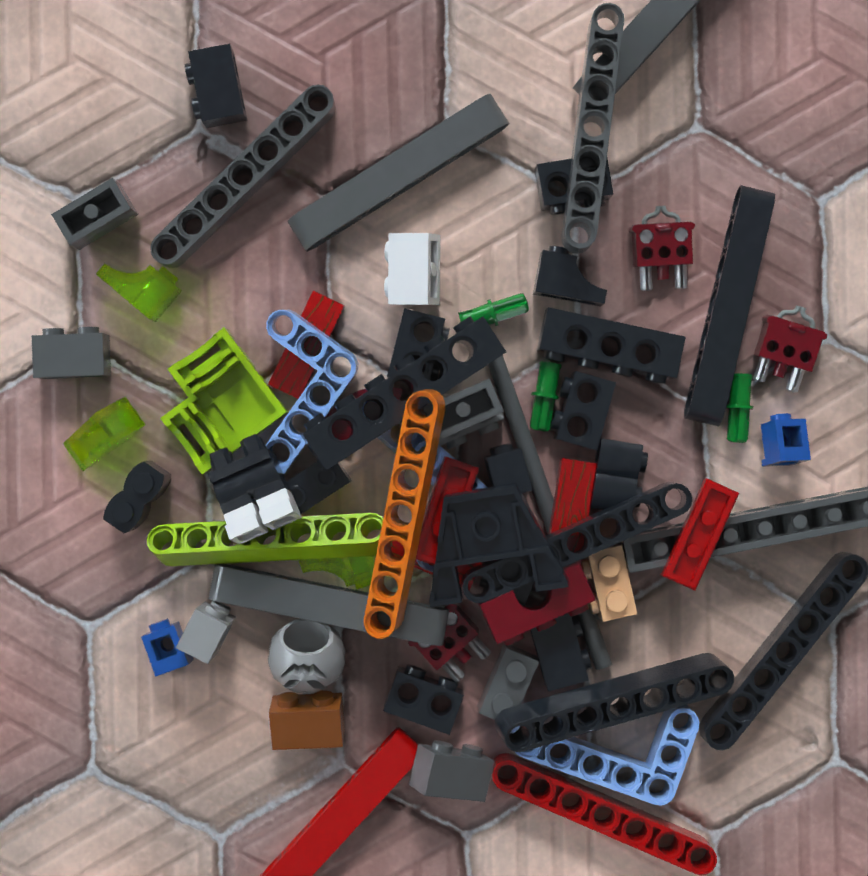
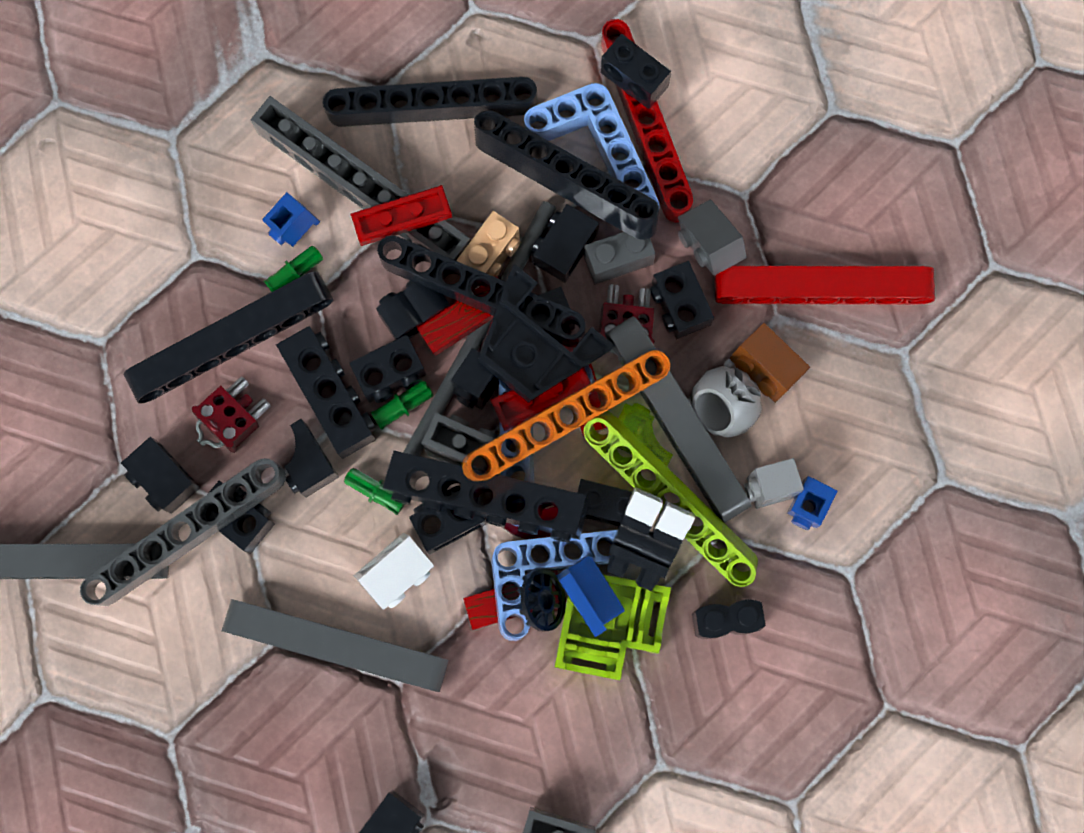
camera: 130 degrees left, 10 degrees down
dark grey brick [31,327,111,379] -> none
clear neon green arch [63,397,146,471] -> none
clear neon green arch [96,263,182,322] -> none
dark grey beam [150,84,336,268] -> none
dark red arch [478,561,596,646] -> none
dark red piece [753,305,827,392] -> none
none -> black brick [121,436,201,514]
none -> black wheel [518,568,566,632]
none -> blue panel [556,555,624,637]
none -> black brick [600,33,671,109]

